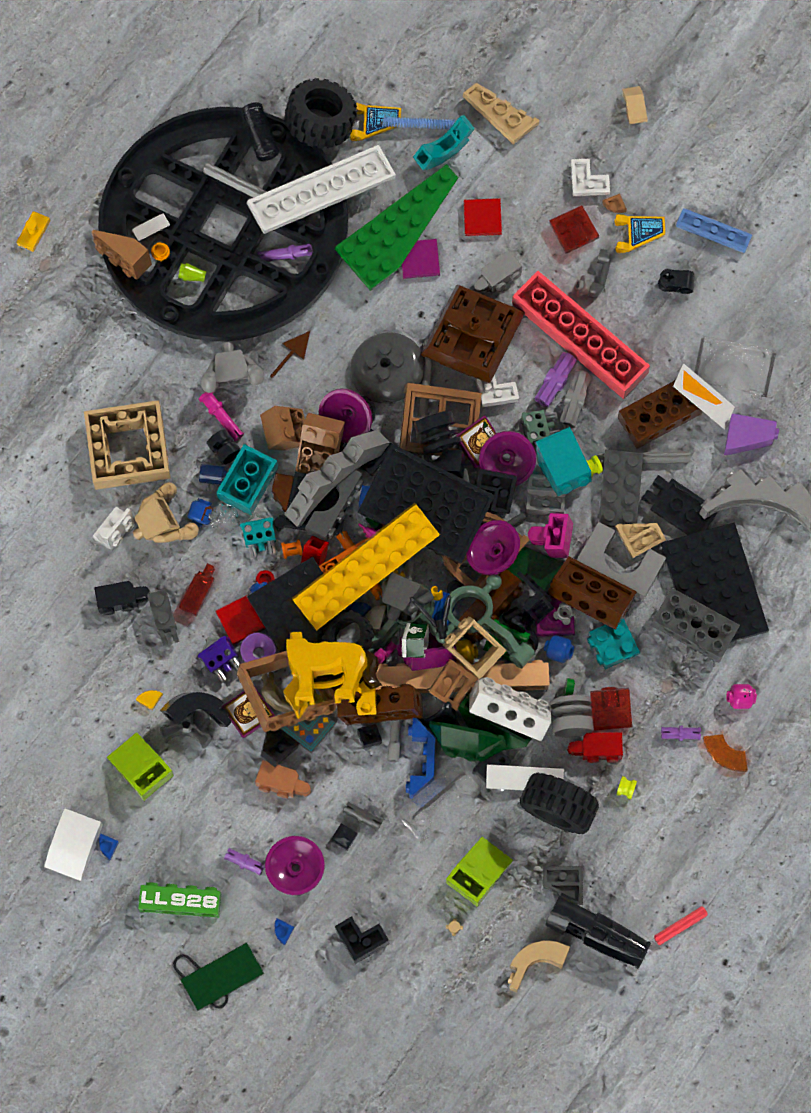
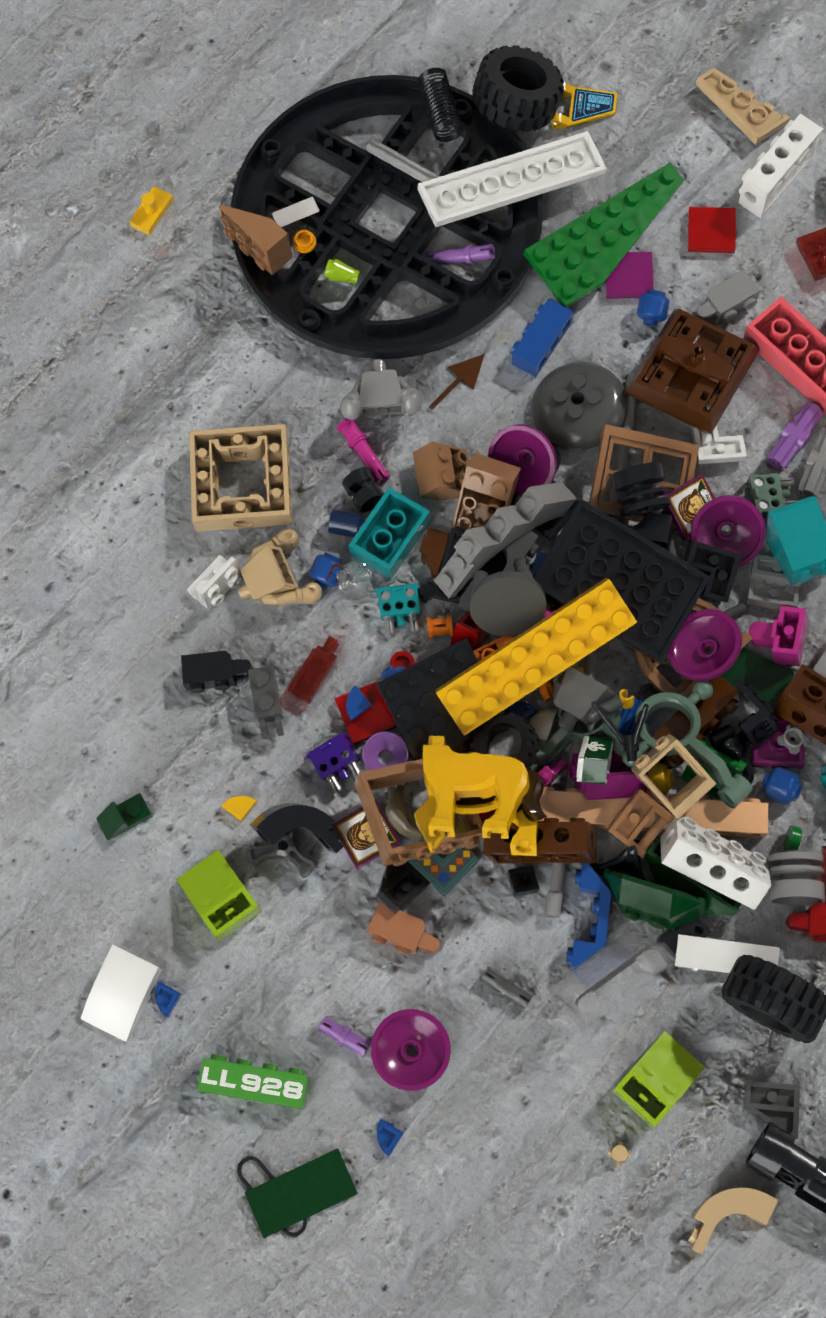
camera: 10 degrees right, 0 degrees up
black tile [331,823,358,851] -> none
black brick [334,916,390,964] -> none
light blue piece [382,116,455,130] -> none
teal arch [413,115,475,171] -> none
none -> dark green slope [96,793,153,841]
none -> blue tile [346,686,372,722]
none -> dark grey piece [470,557,546,636]
none -> blue brick [510,298,573,377]
none -> blue head [637,290,670,326]
none -> white brick [738,114,823,219]

